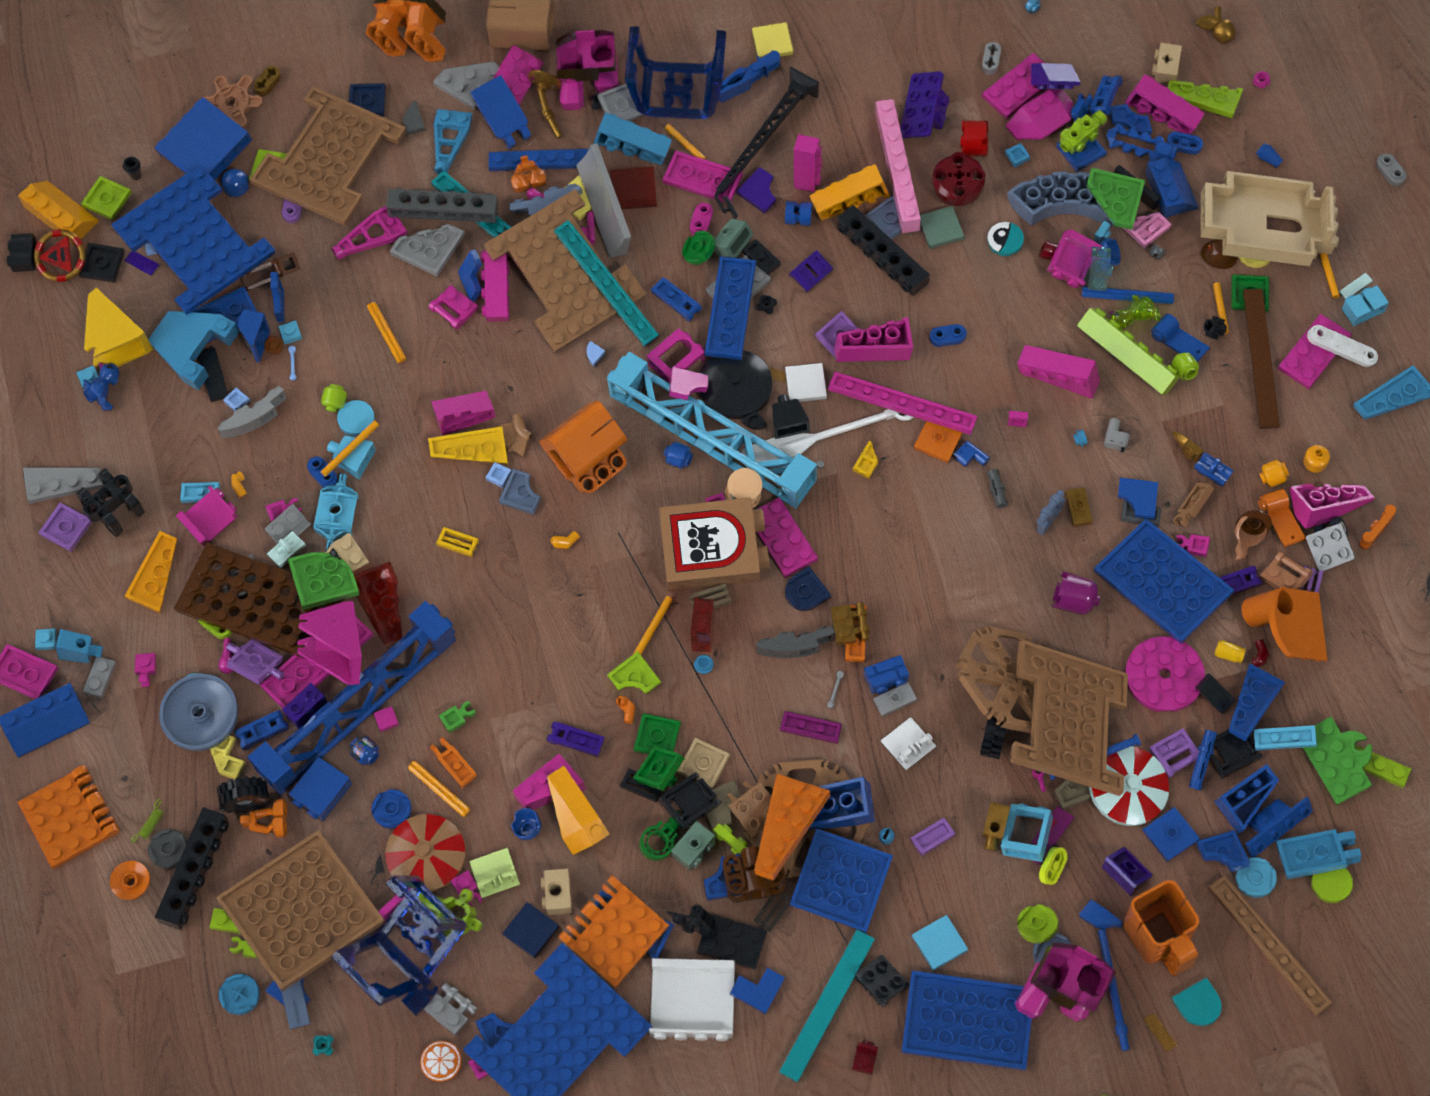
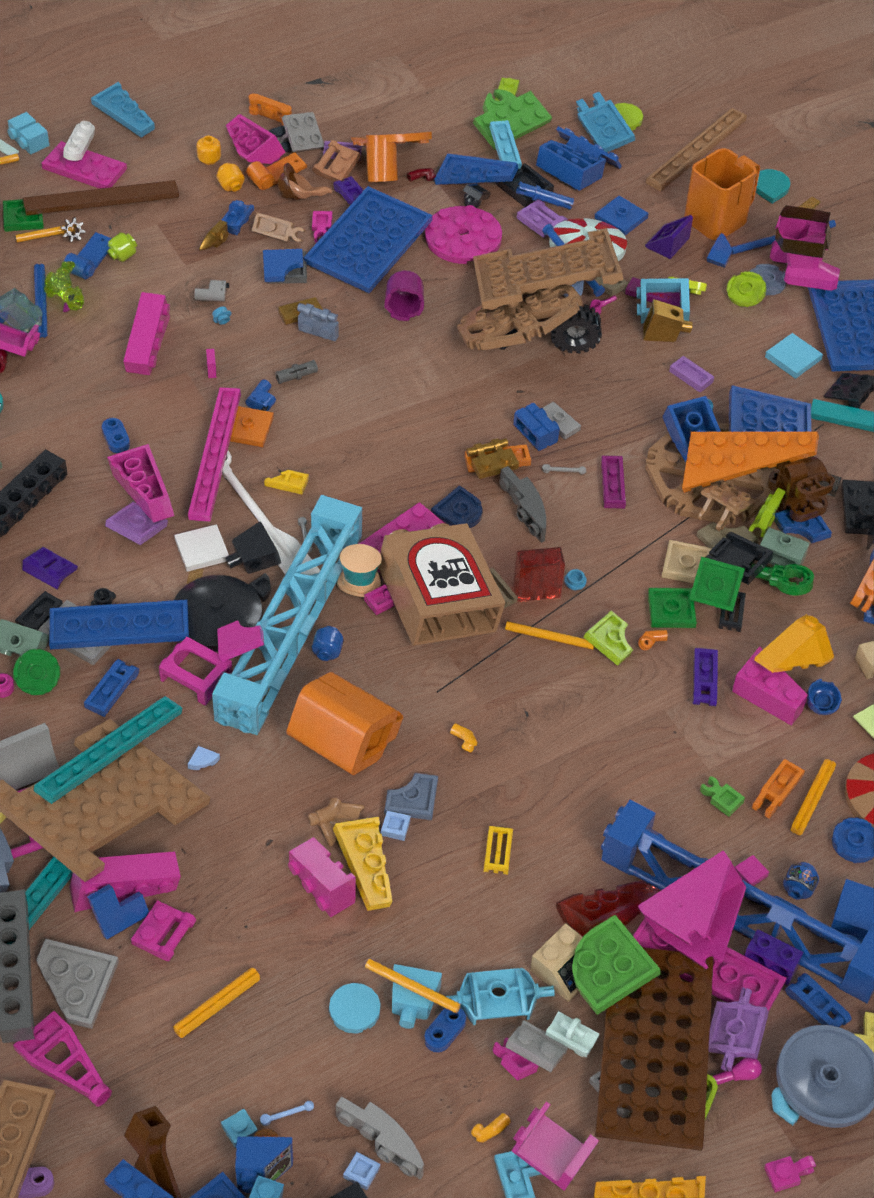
camera: 110 degrees left, 15 degrees down
blue tile [271,272,285,322] -> none
lime head [321,384,347,413] -> none
white hinge [881,717,936,770] -> none
lime brick [1077,307,1180,395] -> none
blue tile [1196,830,1250,872] -> none
yellow piece [1214,640,1246,663] -> none
medium azure tile [1235,857,1277,898] -> none

